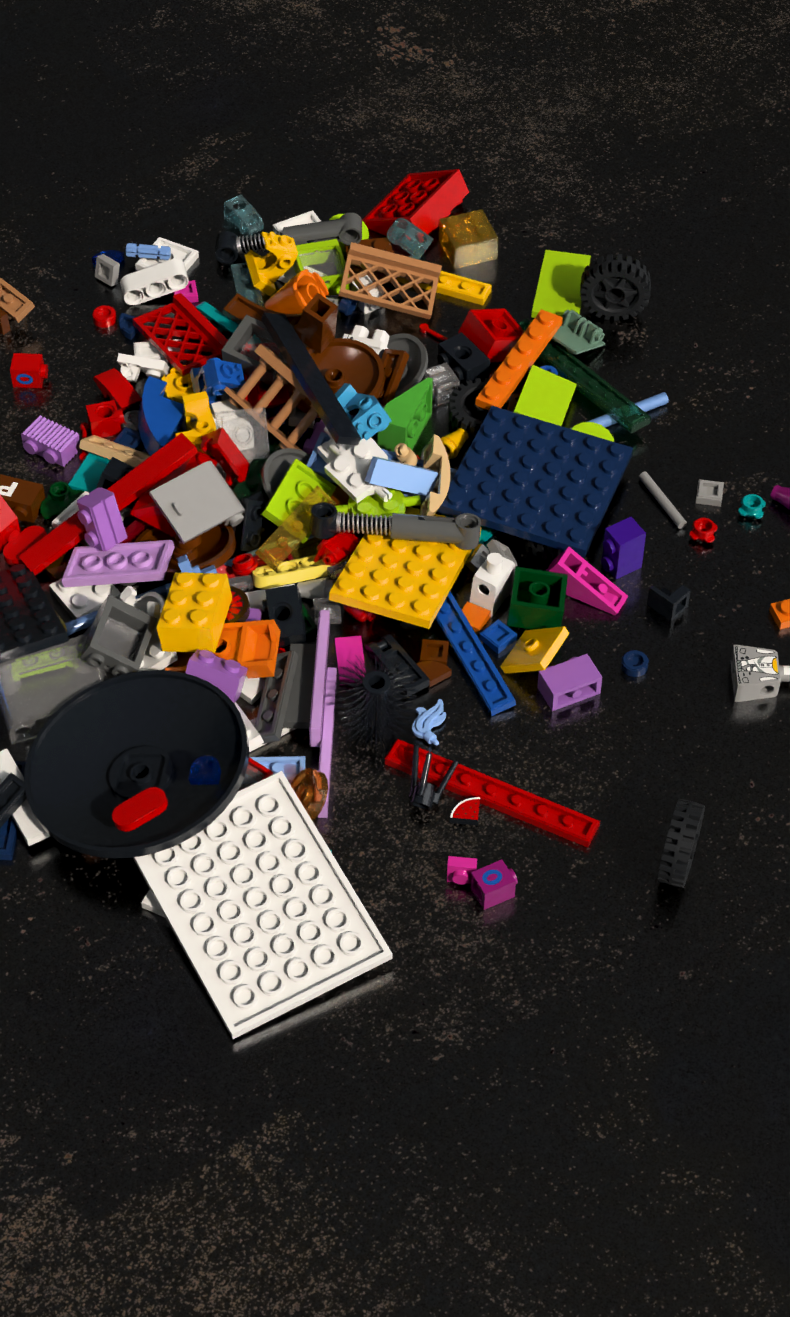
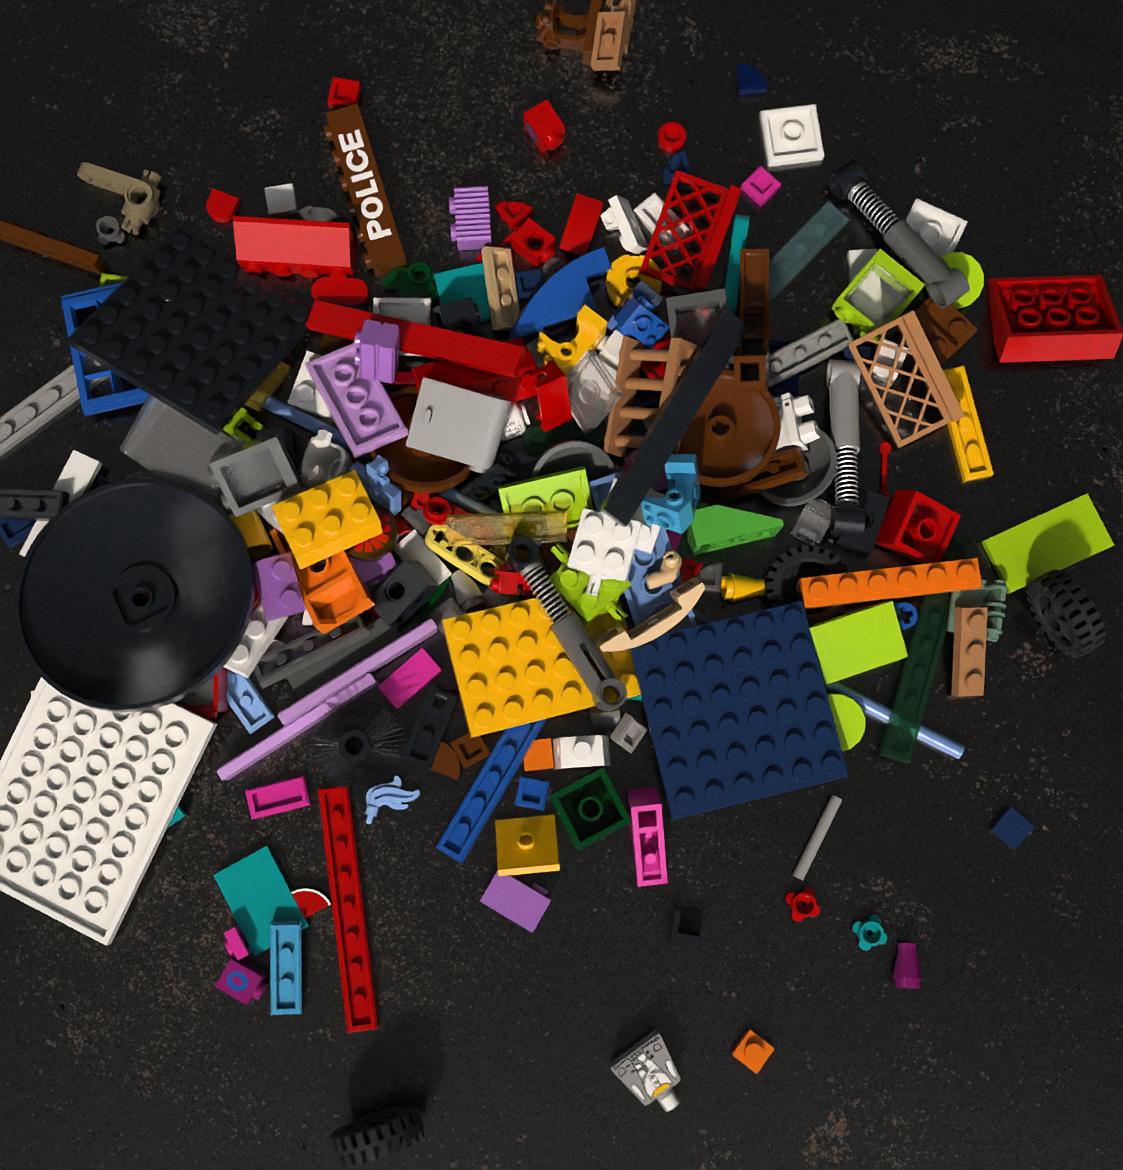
camera: 55 degrees right, 30 degrees up
light grey plate [95,254,120,287] -> none
red tile [112,787,168,832] -> none
white beam [120,259,189,305] -> none
medium blue axle [125,243,171,260] -> none
clear blue tile [188,755,221,785] -> none
clear light blue leg [224,194,264,237] -> none
yellow tile [245,231,298,296] -> none
orange cone [265,269,329,314] -> none
clear orange tile [290,768,328,821] -> none
light blue tile [365,456,439,496] -> none
clear light blue leg [387,218,434,260] -> none
black plant [408,745,459,809] -> none
clear yellow brick [439,209,498,269] -> none
dark purple brick [601,517,646,579] -> none
dark blue tile [621,650,649,677] -> none
light grey tile [696,479,724,507] -> none
none -> teal tile [213,845,310,956]
none -> dark pink tile [245,776,312,819]
none -> dark azure tile [270,920,303,1015]
none -> red tile [494,201,534,230]
none -> piece [826,359,865,536]
none -> medium nougat plate [951,606,988,697]
none -> dark blue tile [989,807,1034,850]

